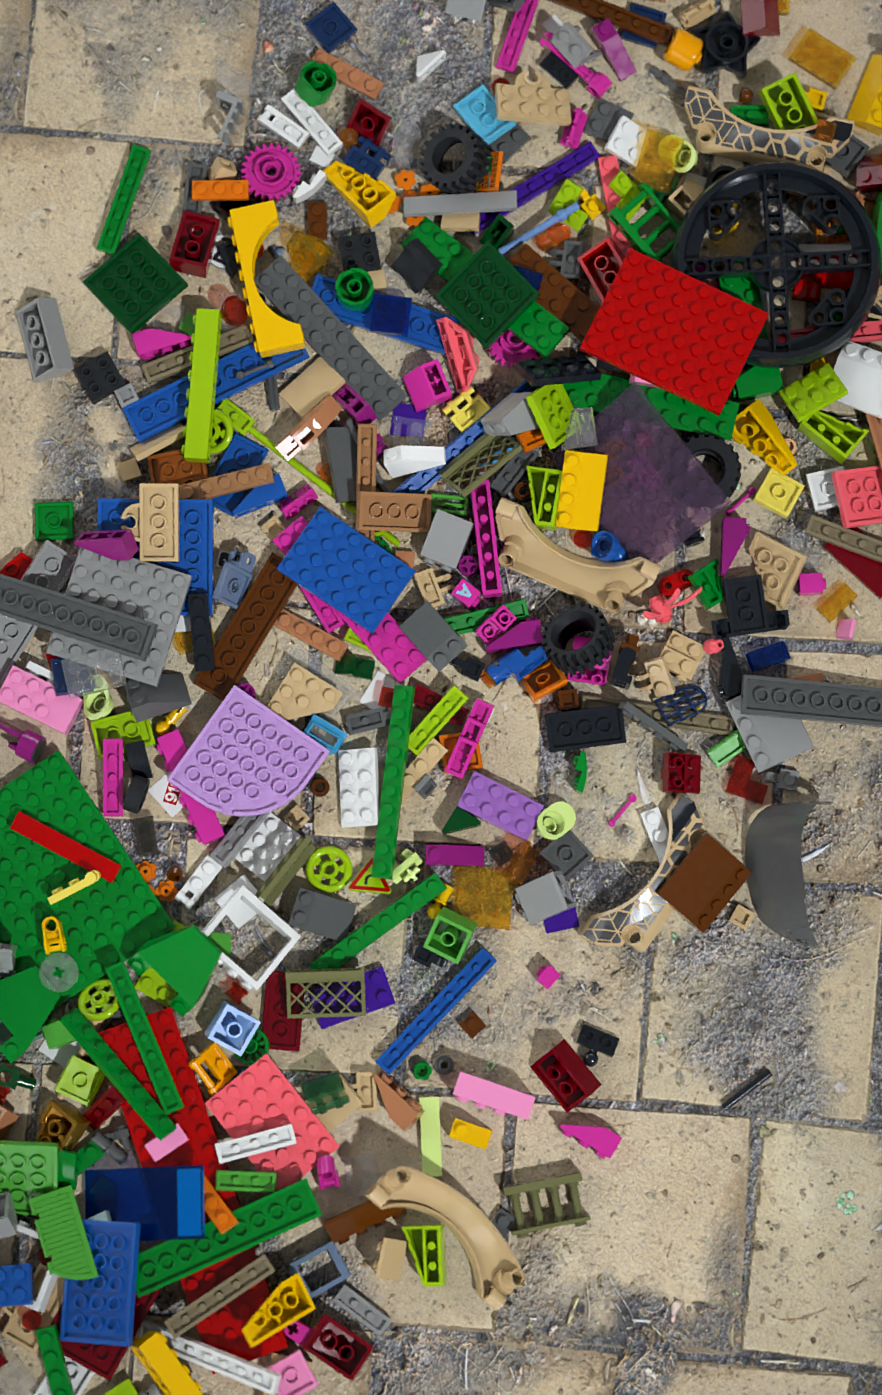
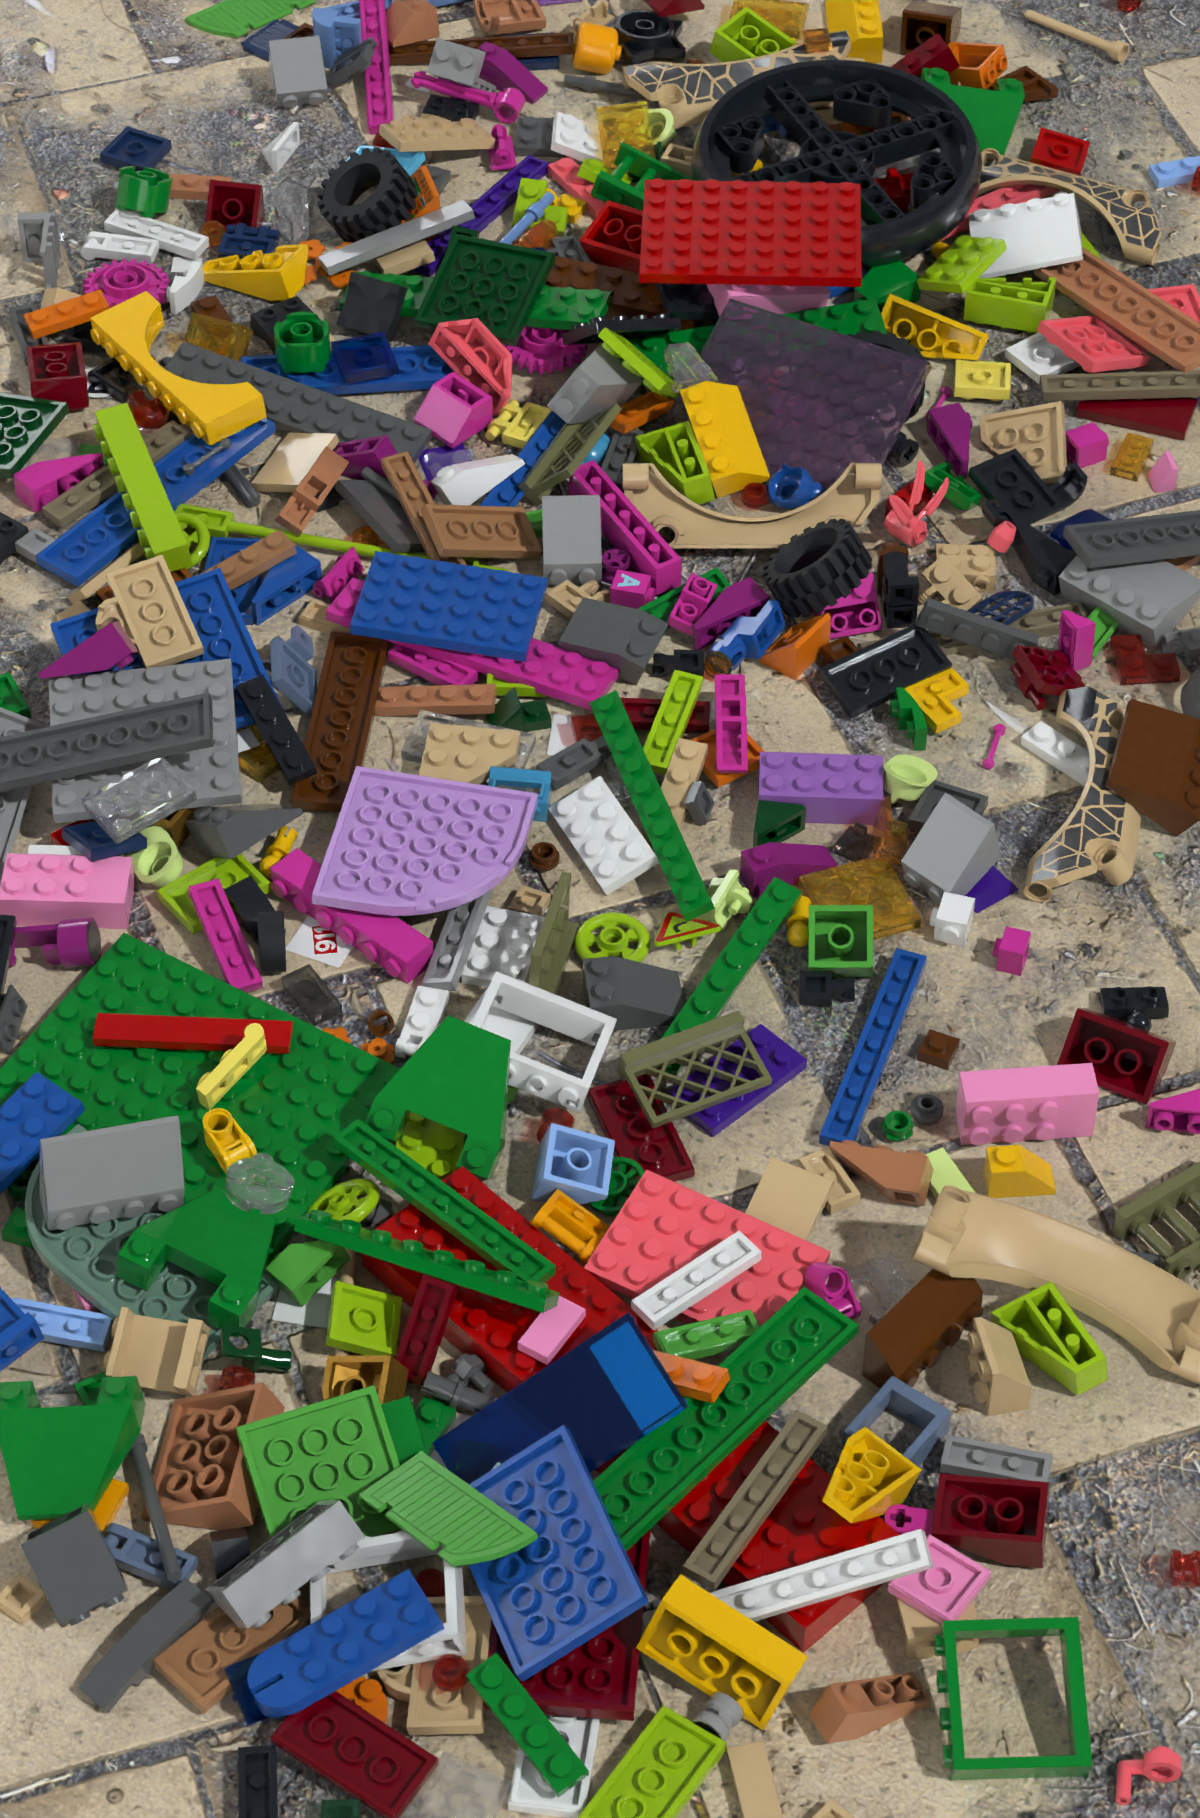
camera: 25 degrees left, 35 degrees down
clear green plate [301,1071,350,1115] -> none
none -> yellow plate [904,668,969,733]
none -> white brick [930,892,975,946]
none -> dark pink slope [1057,609,1096,671]

